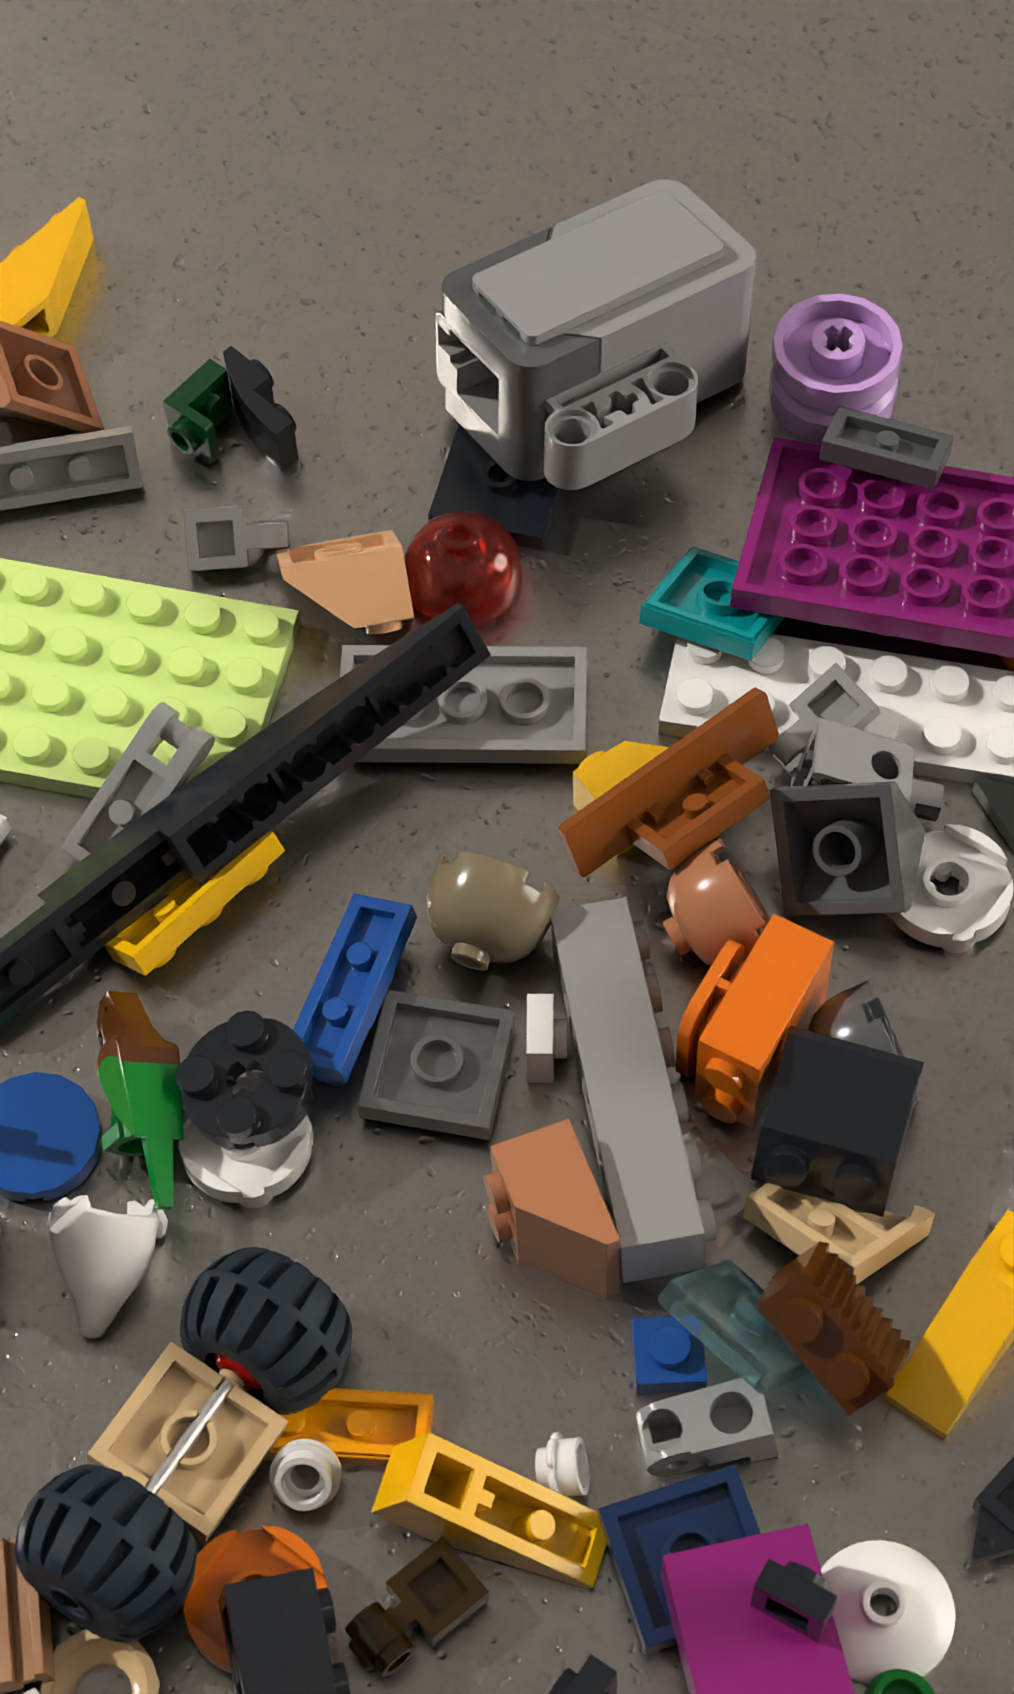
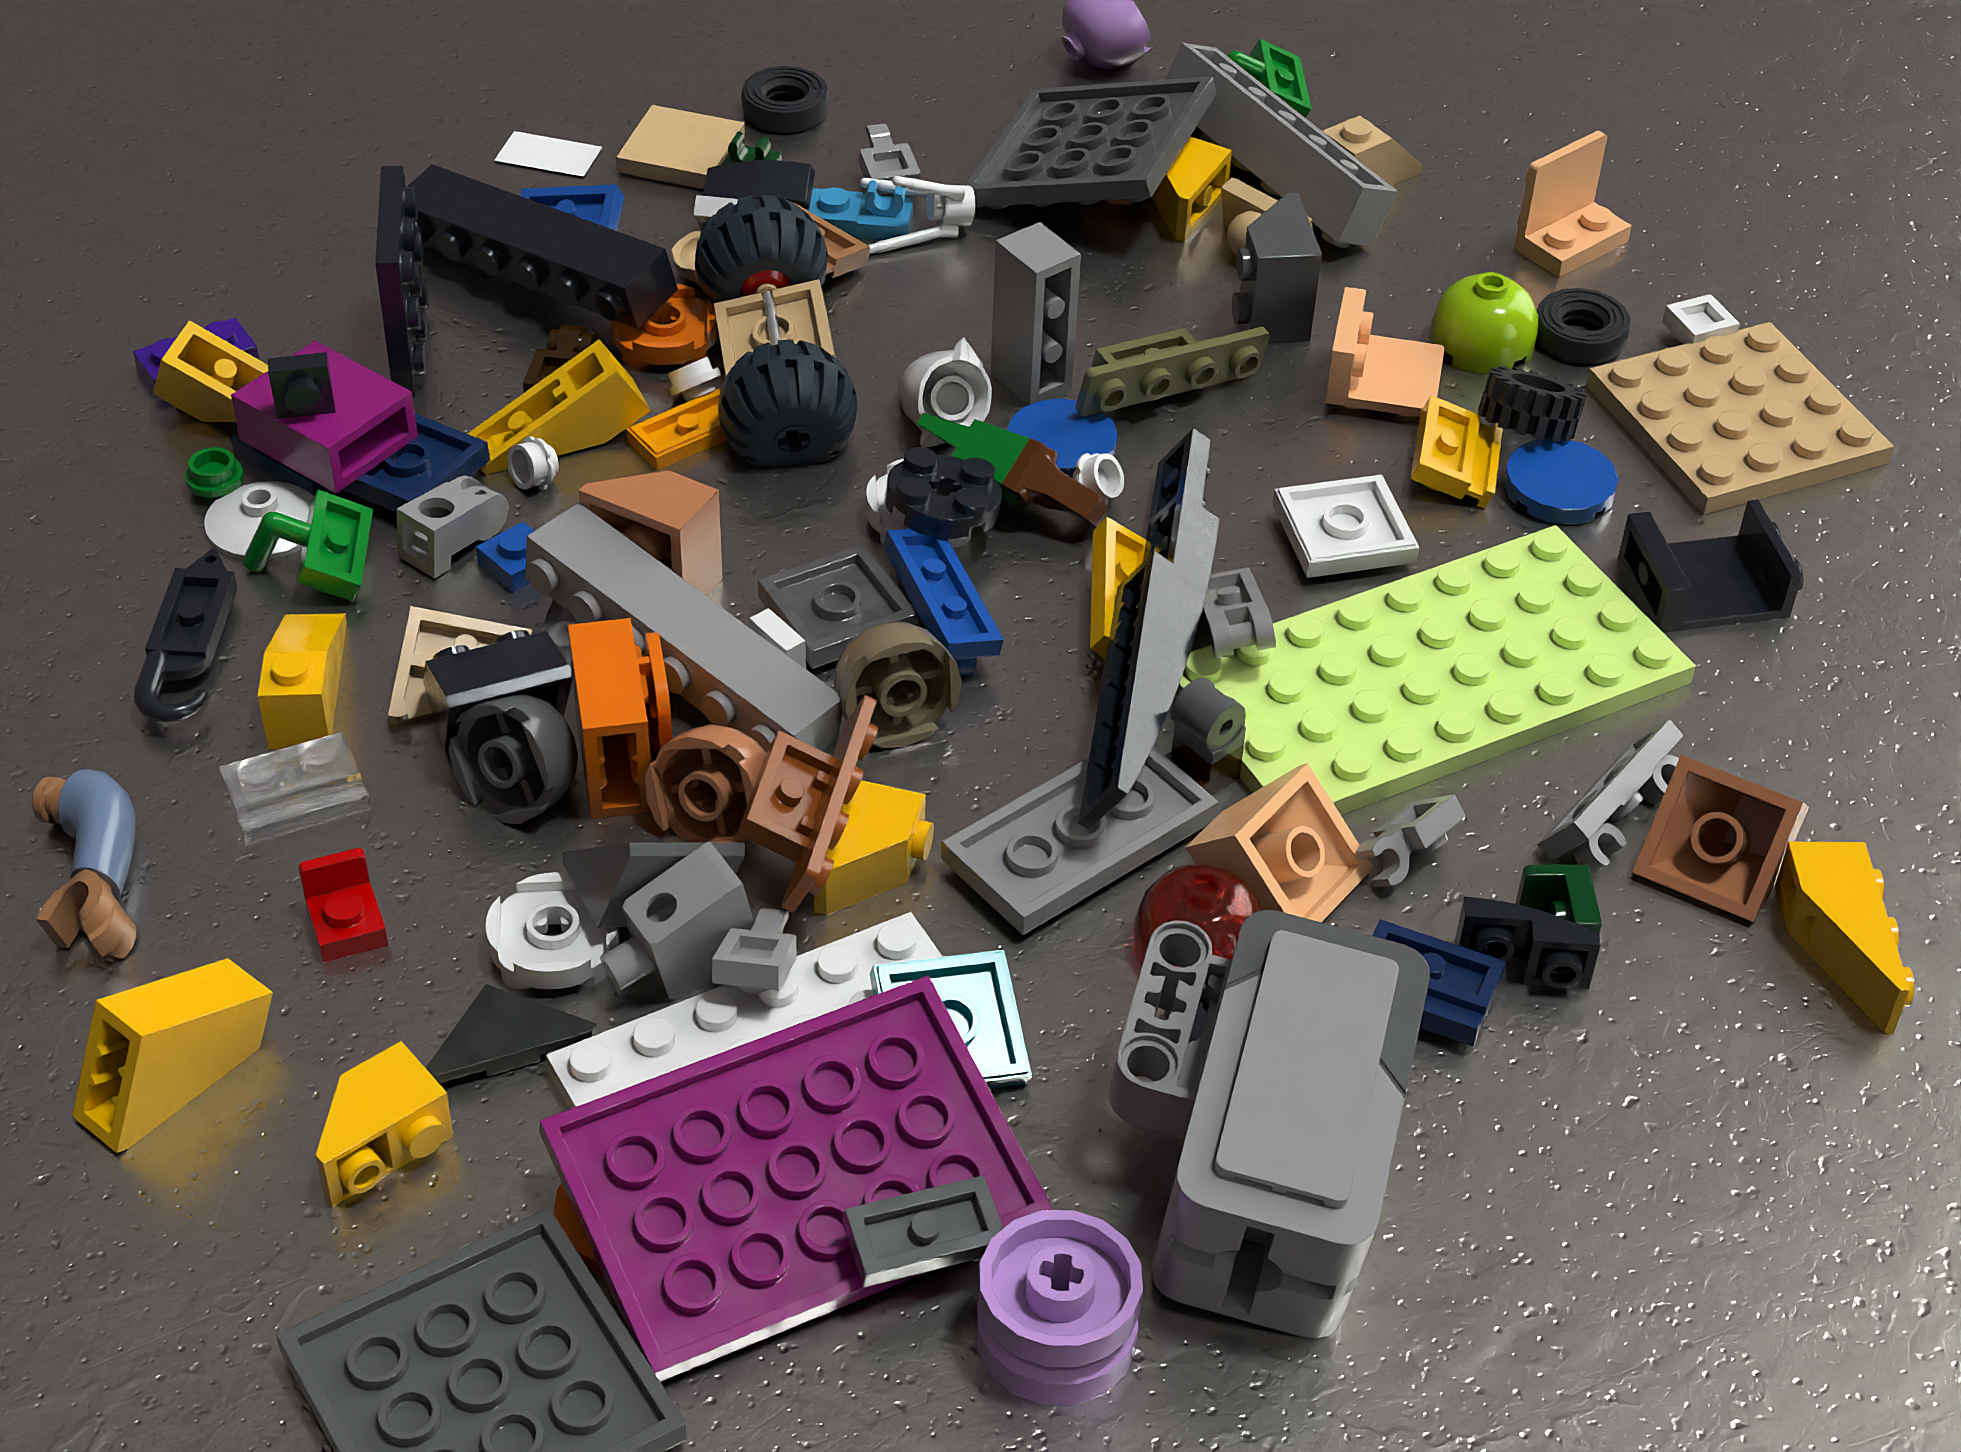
camera: 135 degrees right, 15 degrees down
clear light blue plate [657,1259,810,1394] -> none
reddish brown brick [755,1242,911,1416] -> none
none -> green plate [242,490,373,602]
none -> white plate [1073,453,1124,505]
none -> dark grey leg [1165,677,1246,796]
none -> dark blue plate [1372,919,1506,1046]

